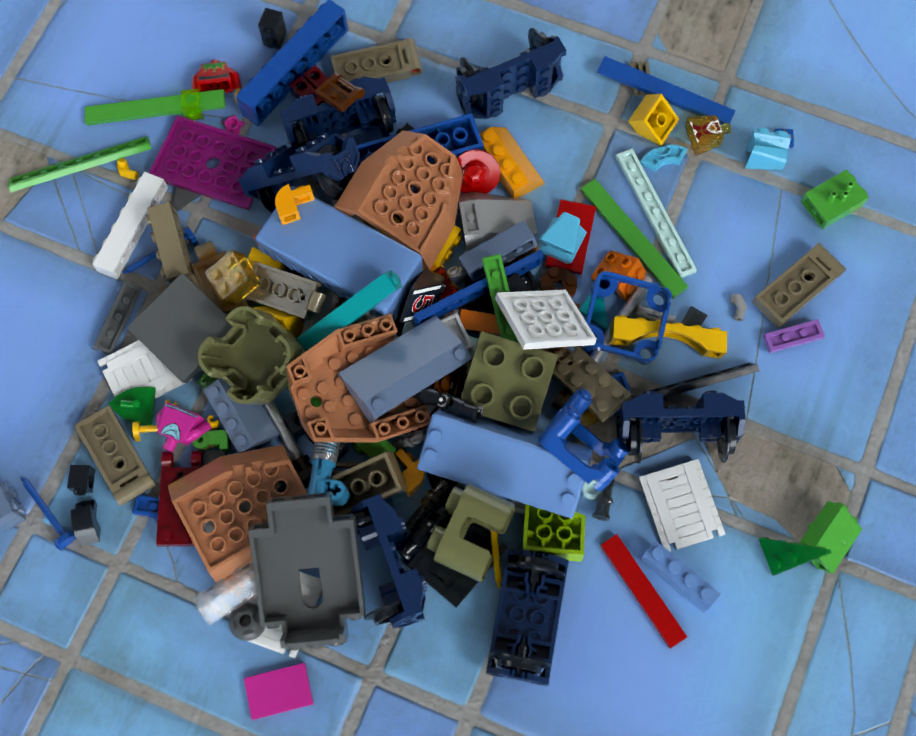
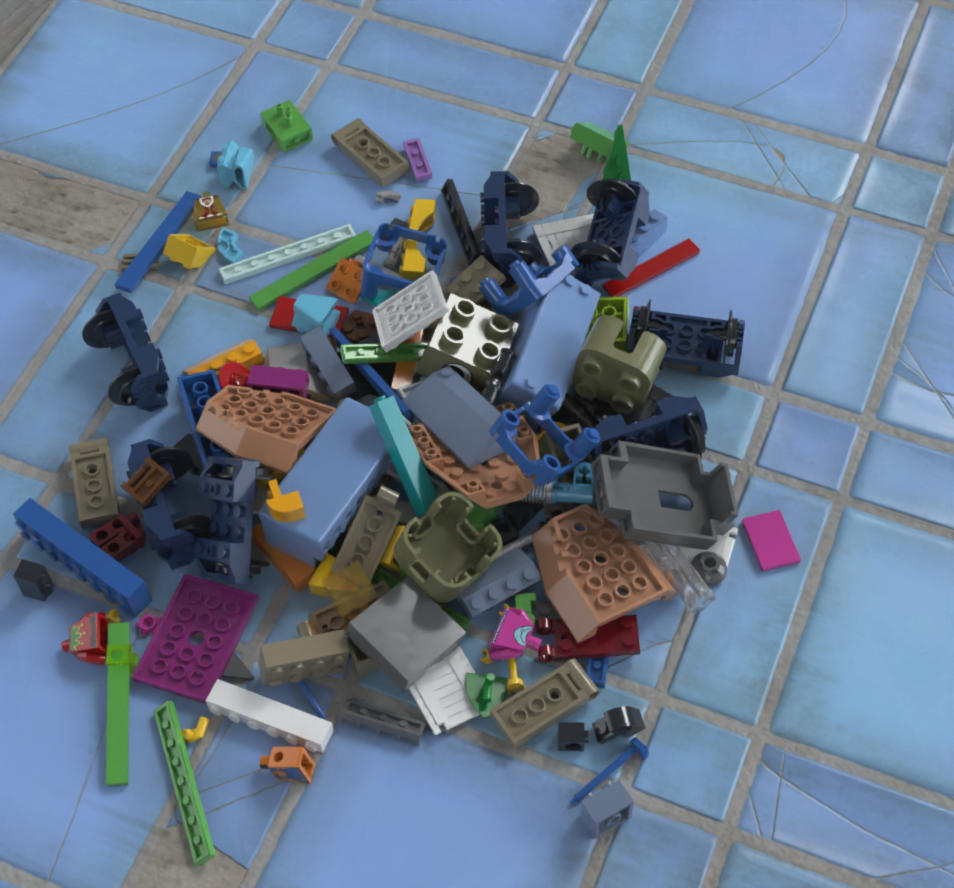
camera: 90 degrees left, 15 degrees down
none -> magenta brick [247,365,310,398]
none -> orange torso [260,746,315,784]
none -> blue piece [489,384,600,487]
none -> dark blue piece [571,179,650,287]

